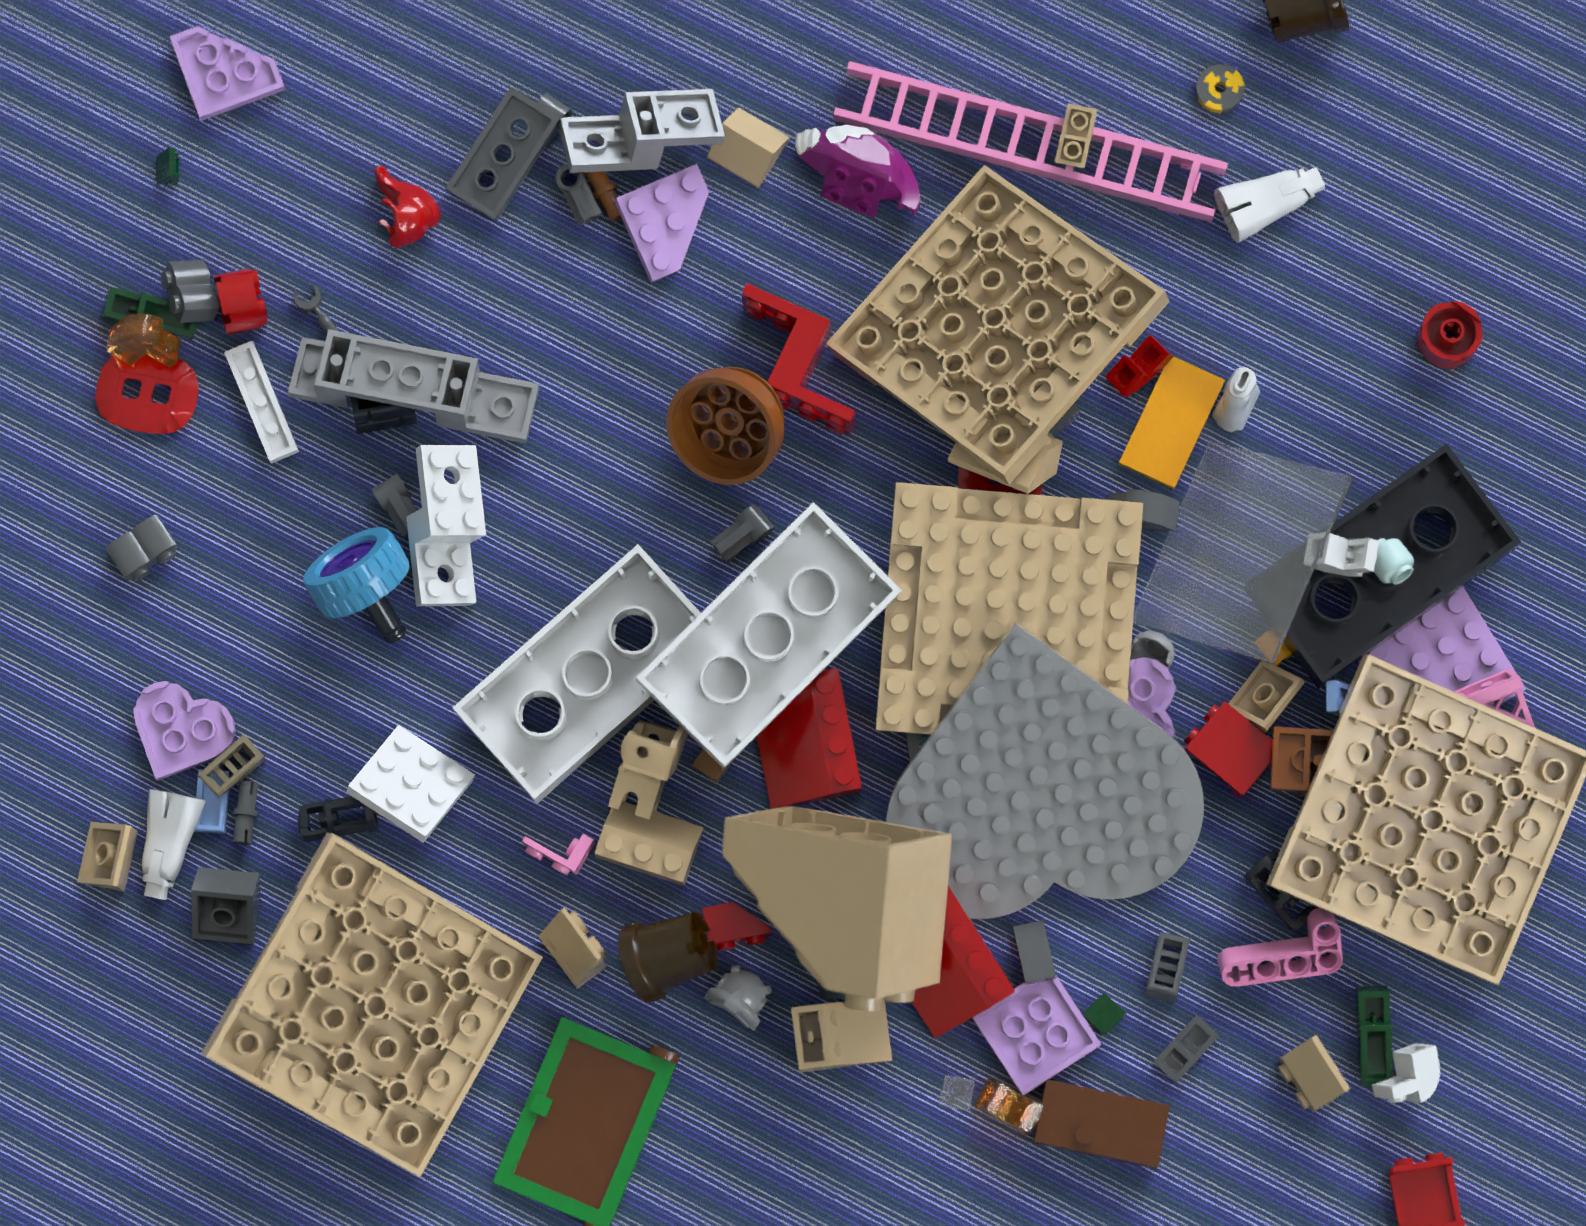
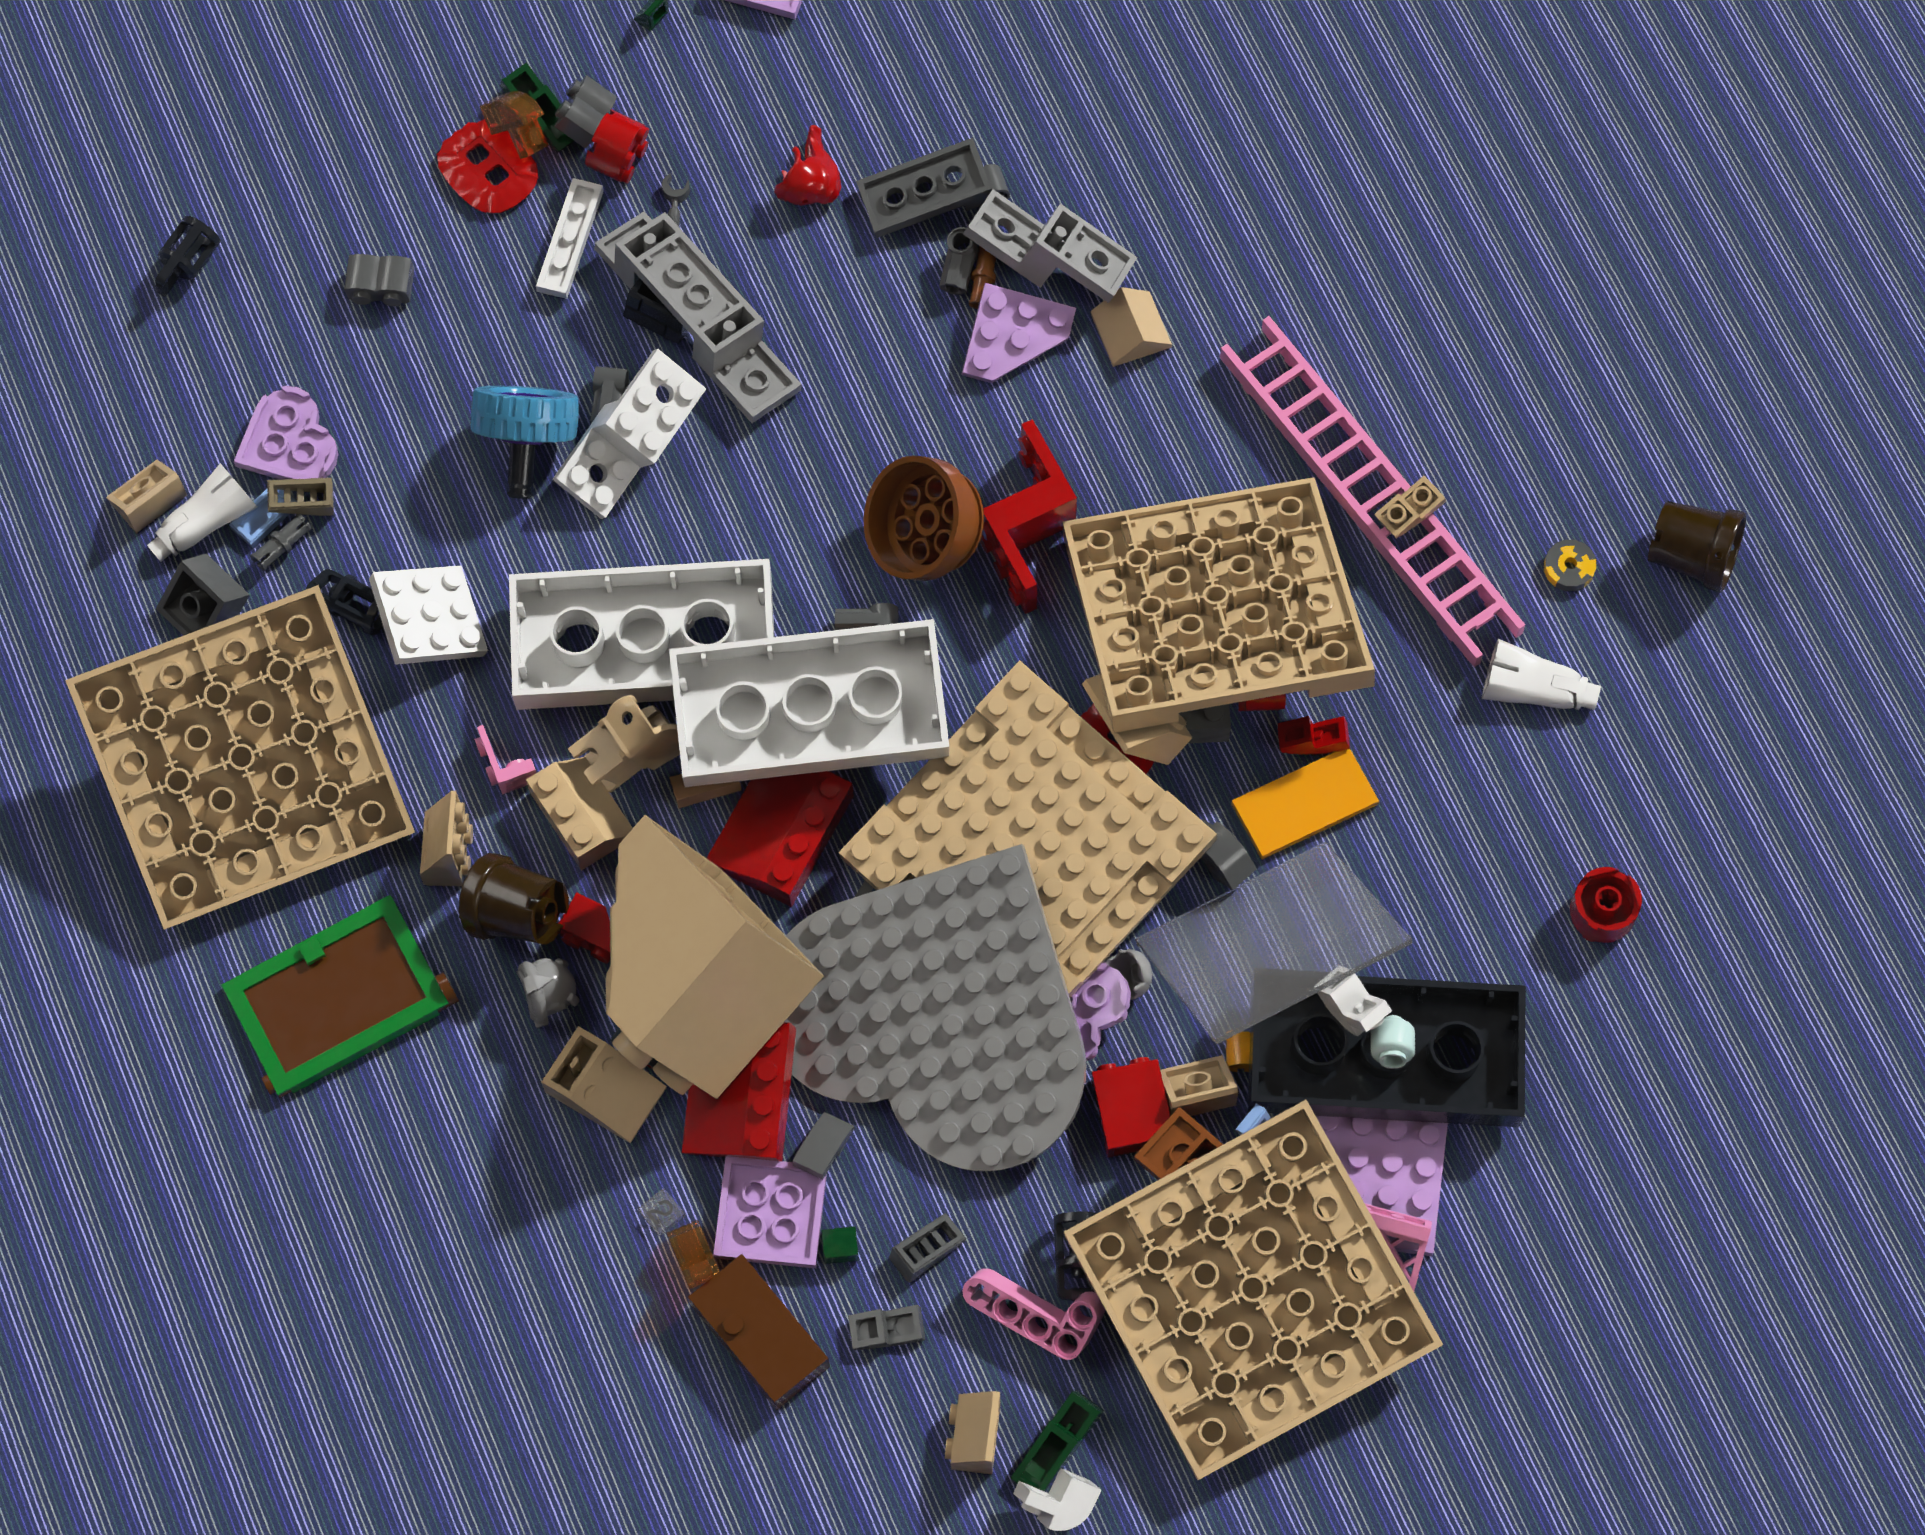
camera: 35 degrees right, 10 degrees down
magenta animal [795,125,920,218] -> none
white piece [1212,367,1260,432] -> none

